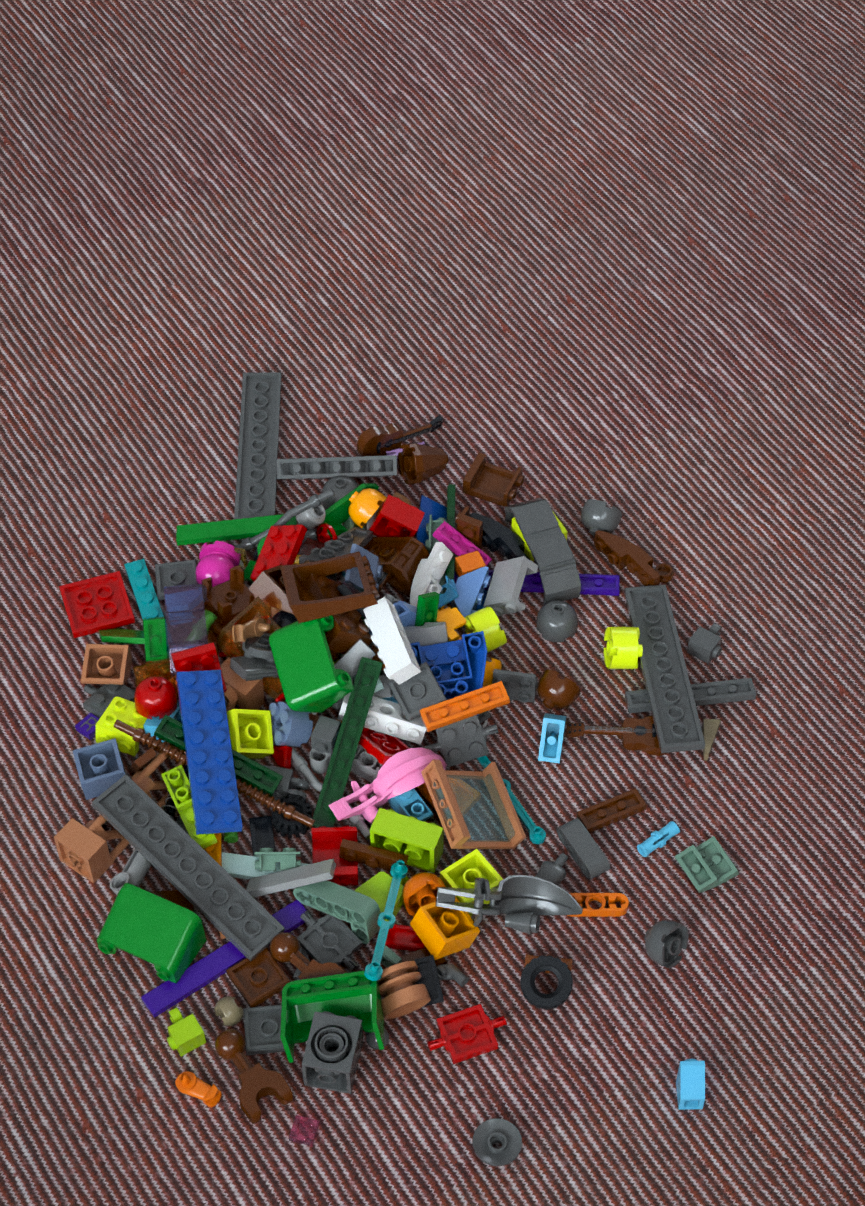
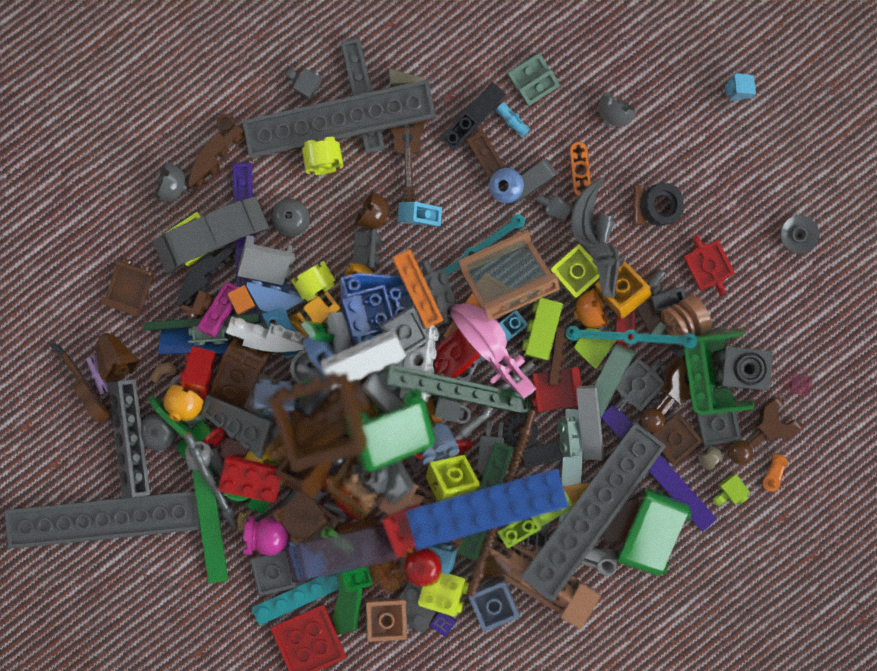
camera: 90 degrees left, 35 degrees up
none -> black slope [440,81,507,151]
none -> medium blue piece [489,168,524,203]

